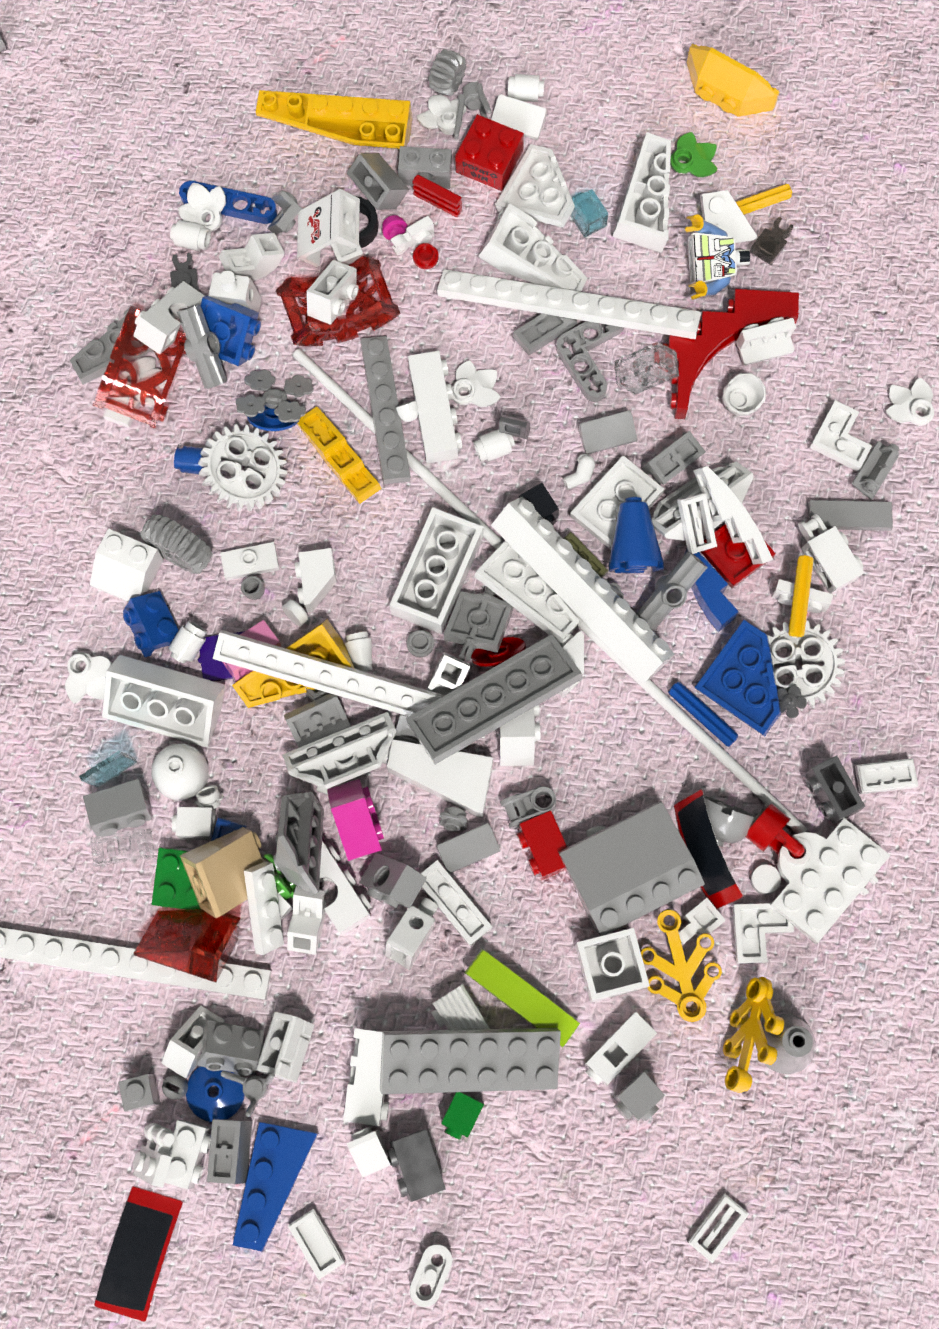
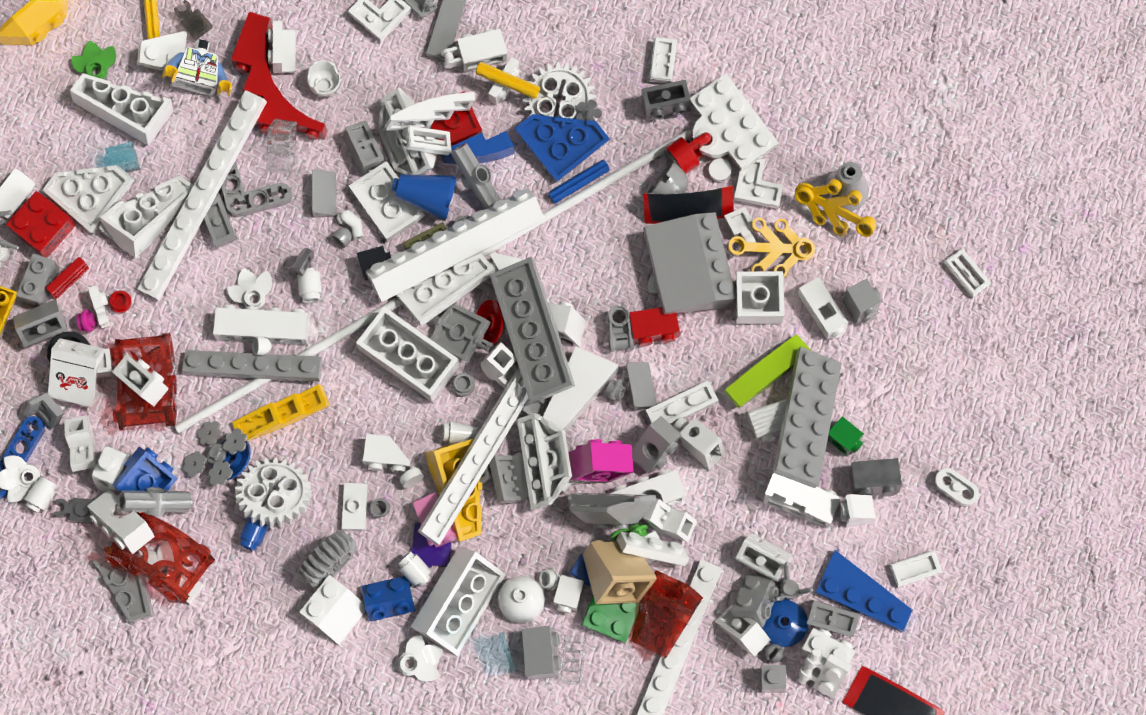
camera: 75 degrees left, 0 degrees up
none -> light grey hinge [332,228,352,248]

